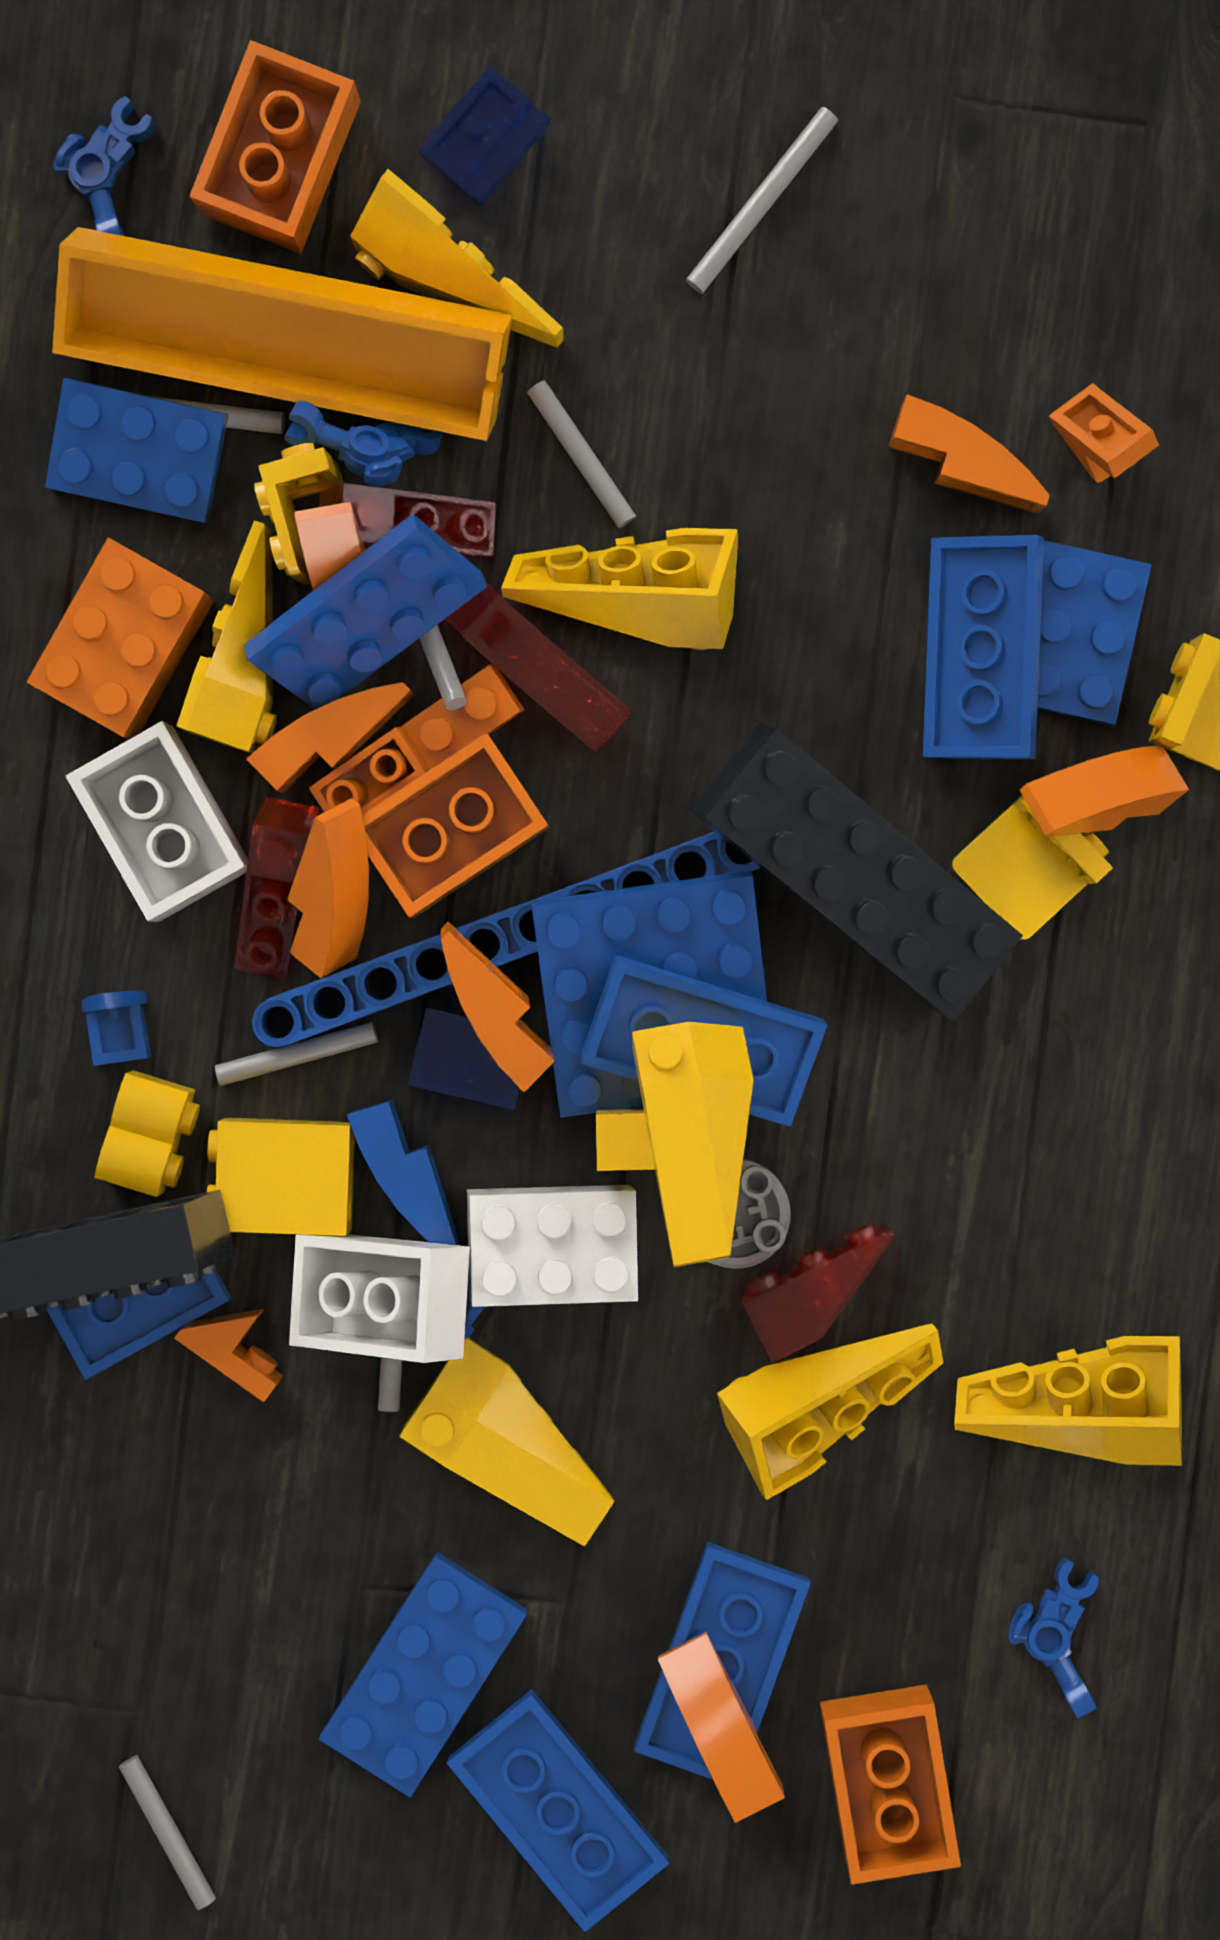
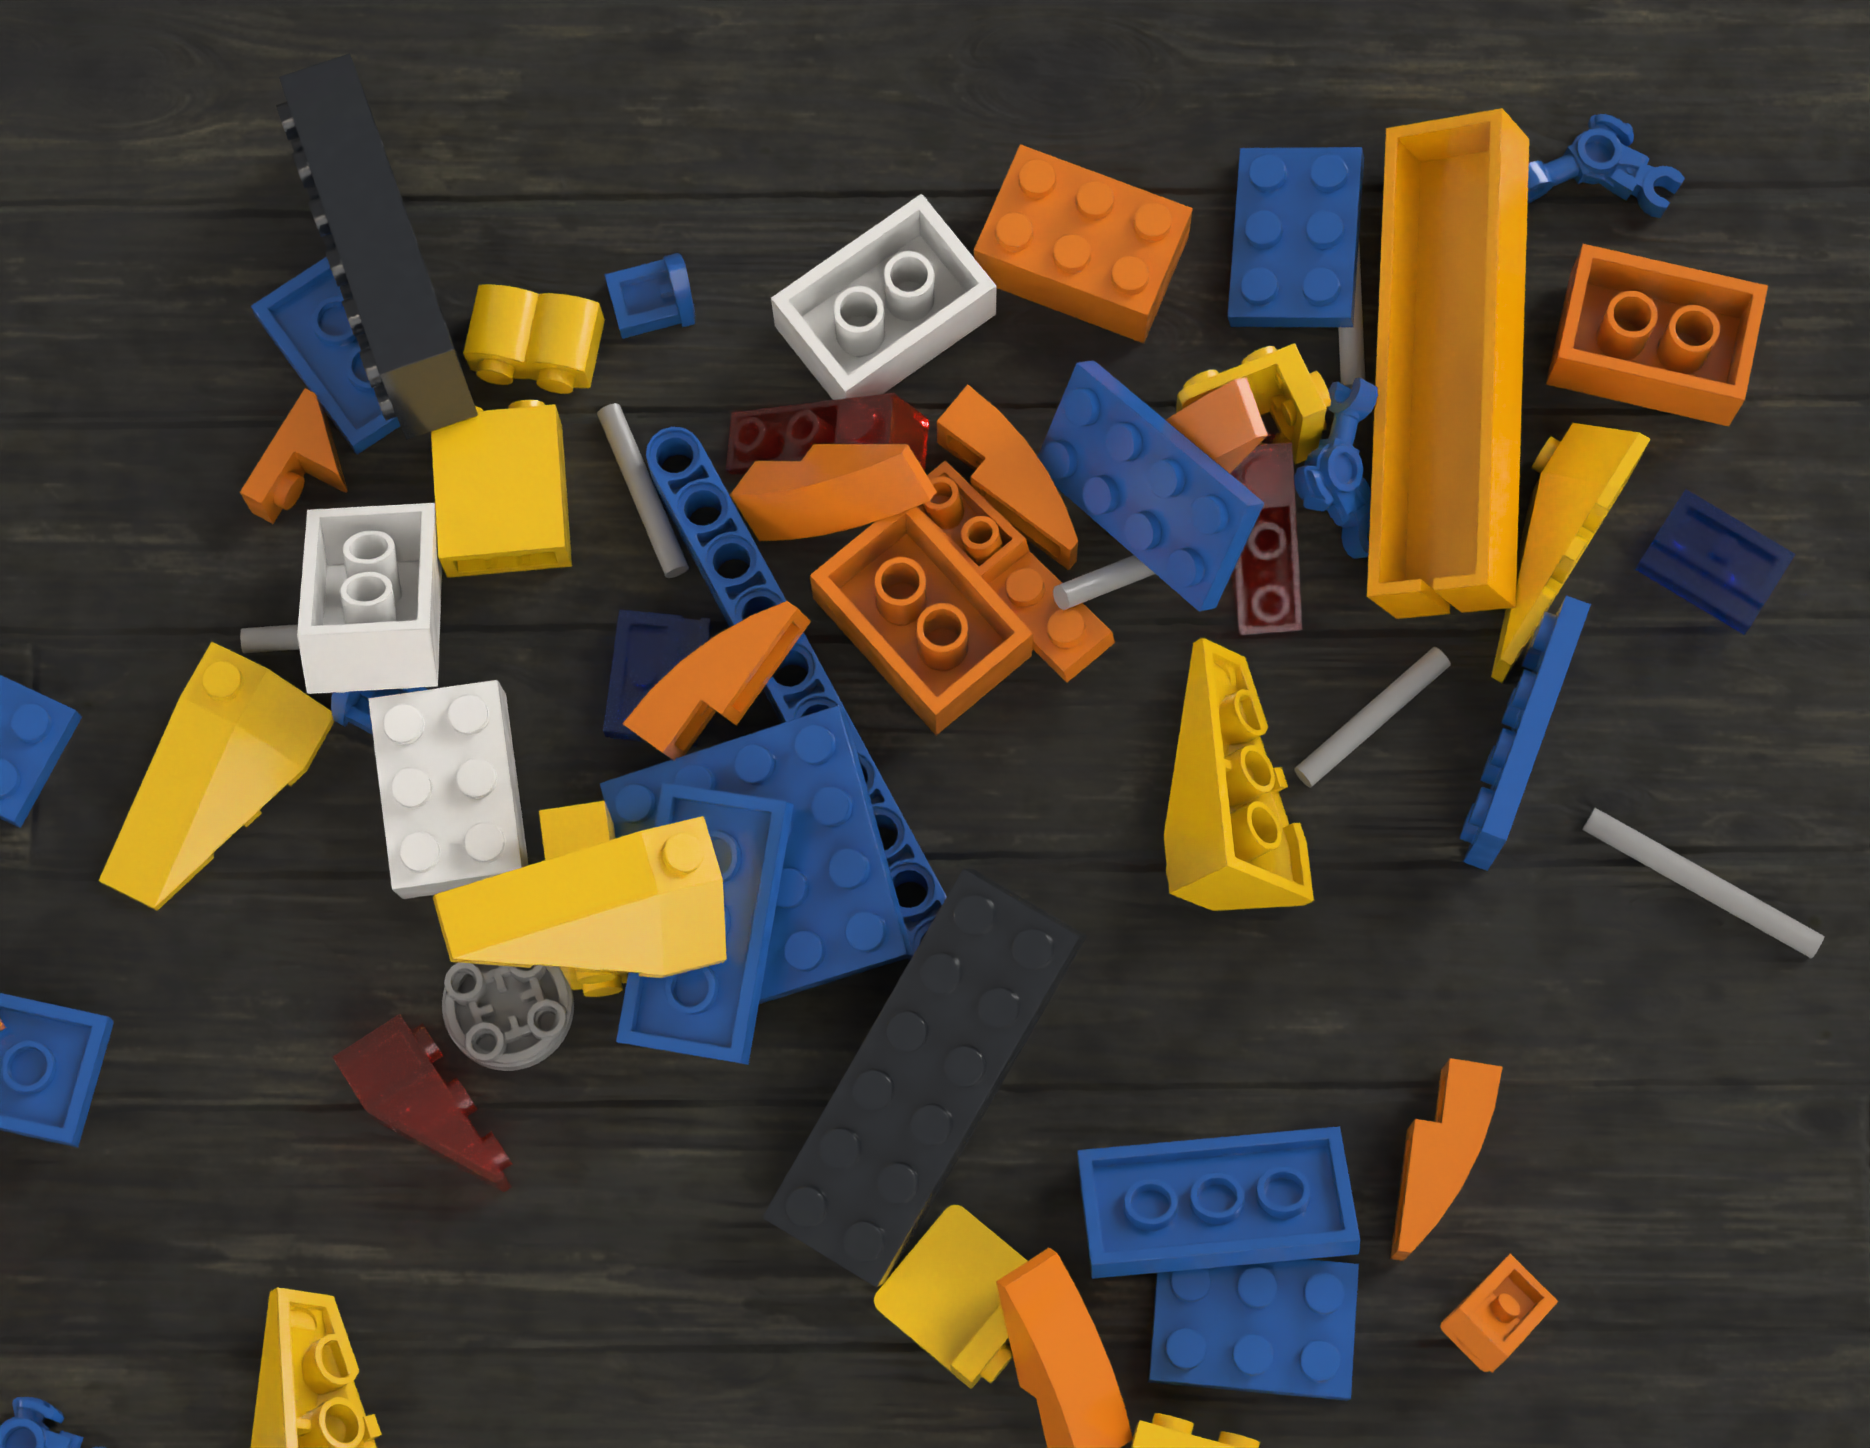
camera: 85 degrees right, 15 degrees down
yellow wedge [177,520,277,754] -> none
blue slope [347,1099,461,1246] -> none
clear red slope [445,581,633,753] -> none
yellow wedge [717,1323,943,1500] -> none
none -> blue plate [1459,595,1591,871]

